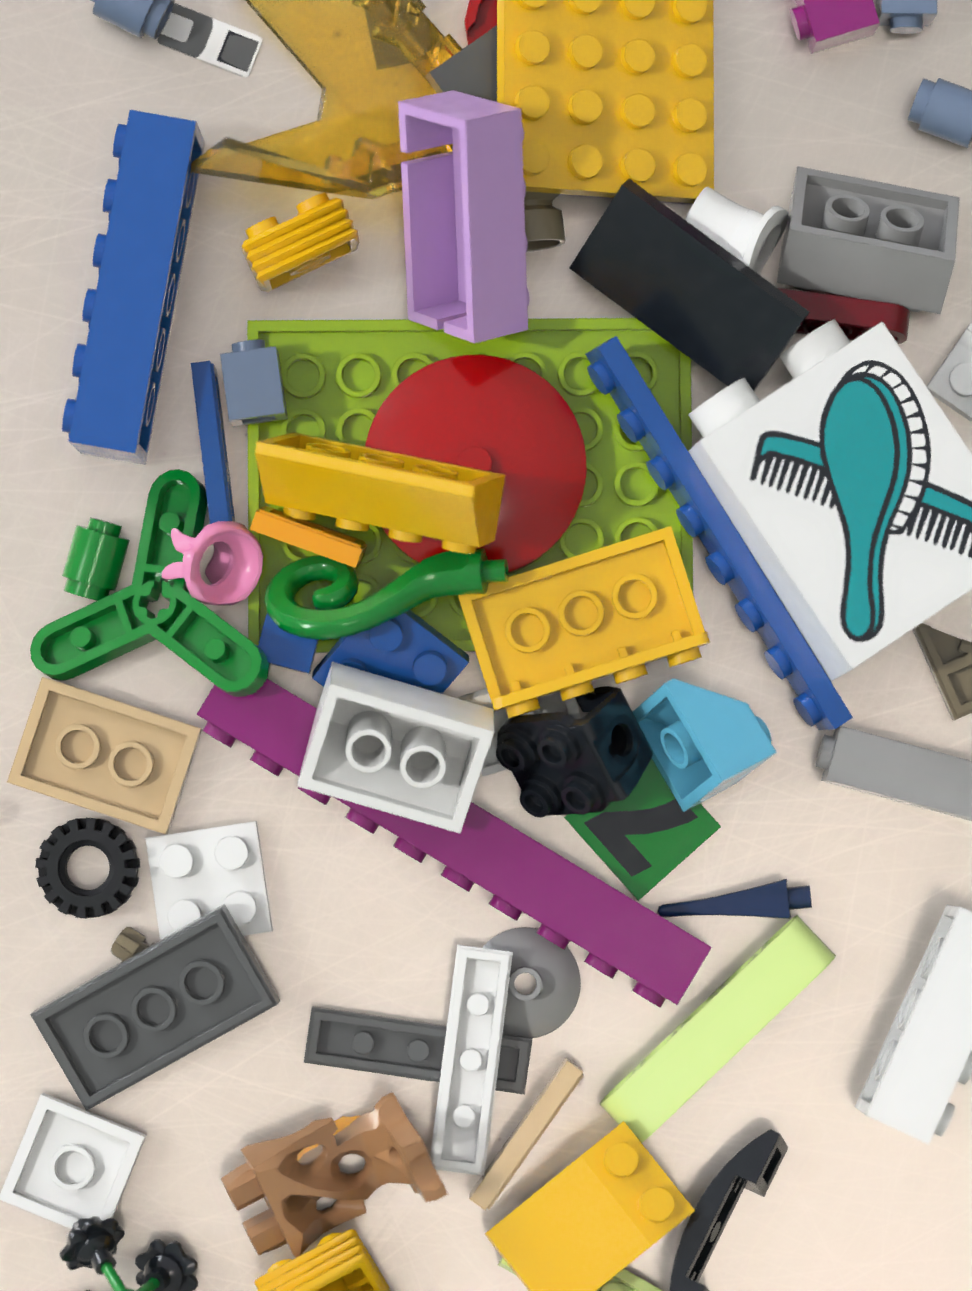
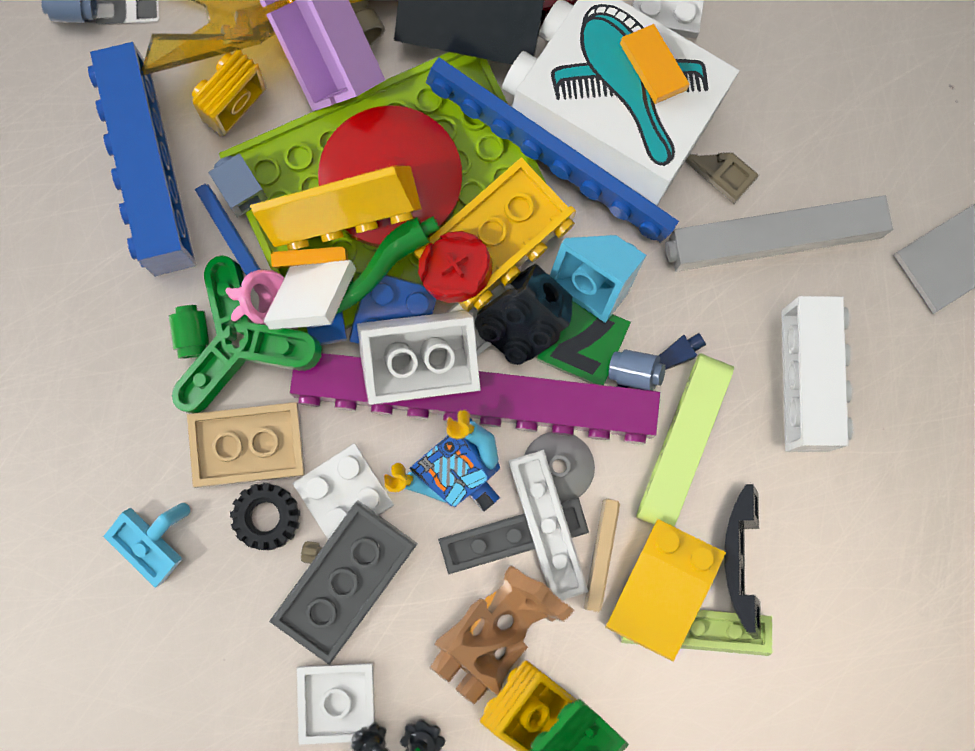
camera: 30 degrees left, 5 degrees down
none -> white tile [264,260,356,330]
none -> torso [384,410,500,512]
none -> red tile [418,231,492,303]
none -> sand blue brick [609,349,665,391]
none -> light orange tile [620,24,690,104]

